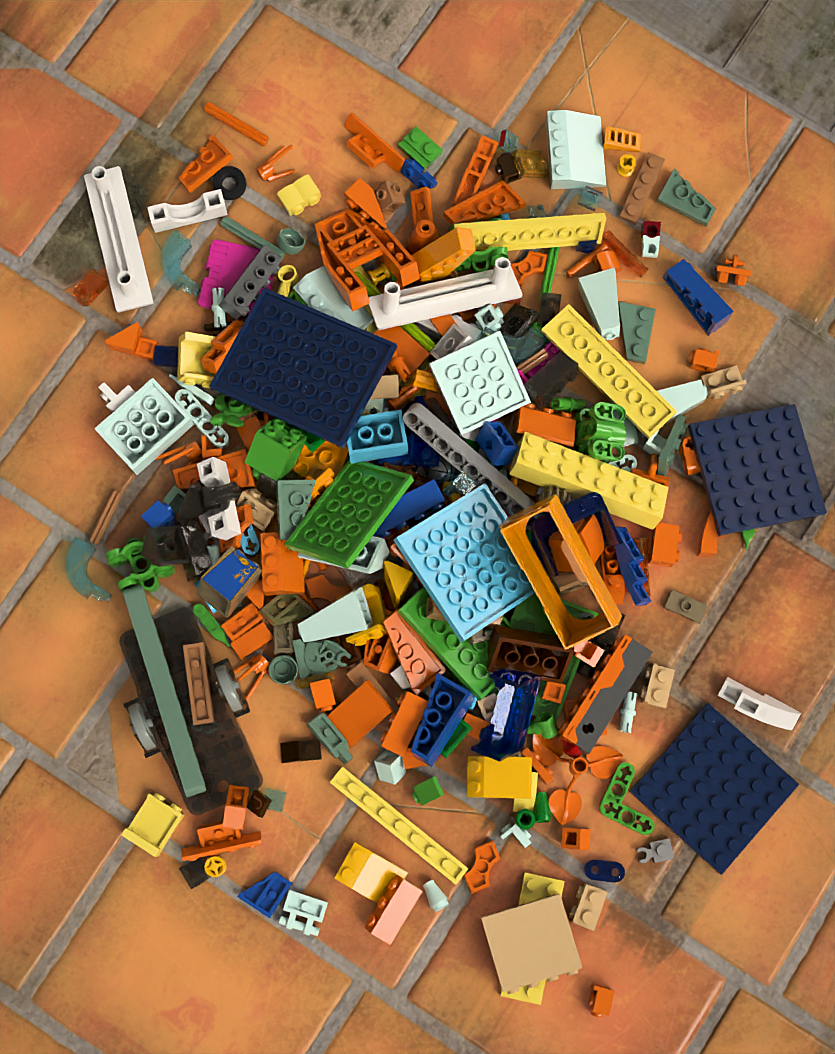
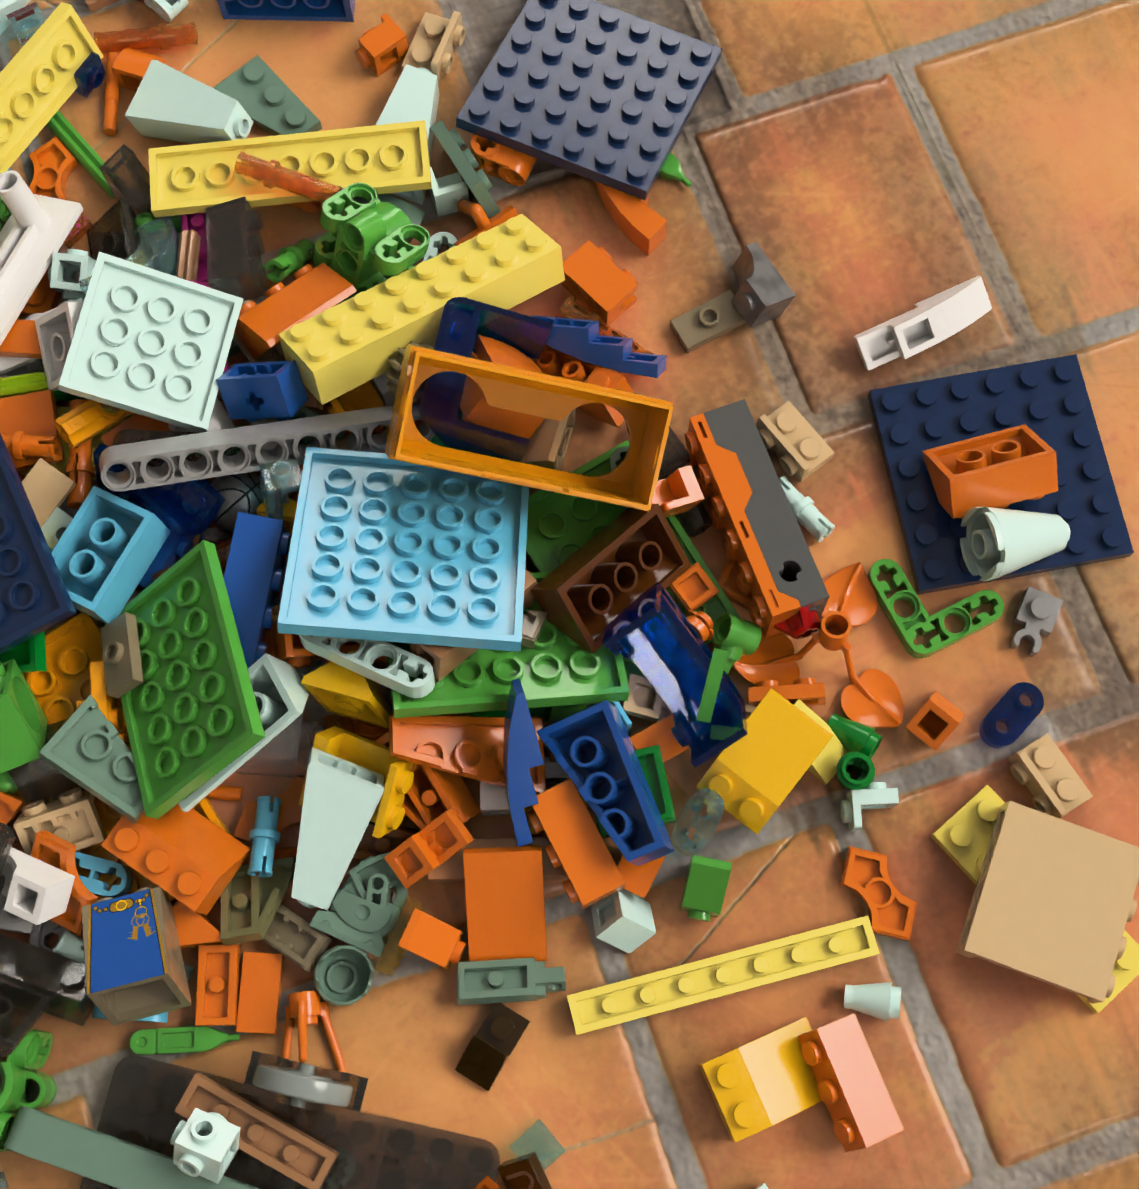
camera: 50 degrees left, 5 degrees down
none -> dark tan plate [100,612,144,698]
none -> light aqua brick [170,1108,241,1184]
none -> clear orange pin [234,151,342,203]
none -> medium azure pin [247,796,282,878]
none -> light aqua beam [299,635,435,698]
none -> orange slope [384,808,474,889]
none -> blue slope [503,678,544,847]
none -> clear light blue beam [671,788,725,856]
none -> orange plate [679,610,714,646]
none -> bright green piece [696,648,728,723]
none -> flat silver arch [731,242,796,328]
none -> orange slope [923,424,1058,519]
none -> light aqua cone [960,506,1070,582]

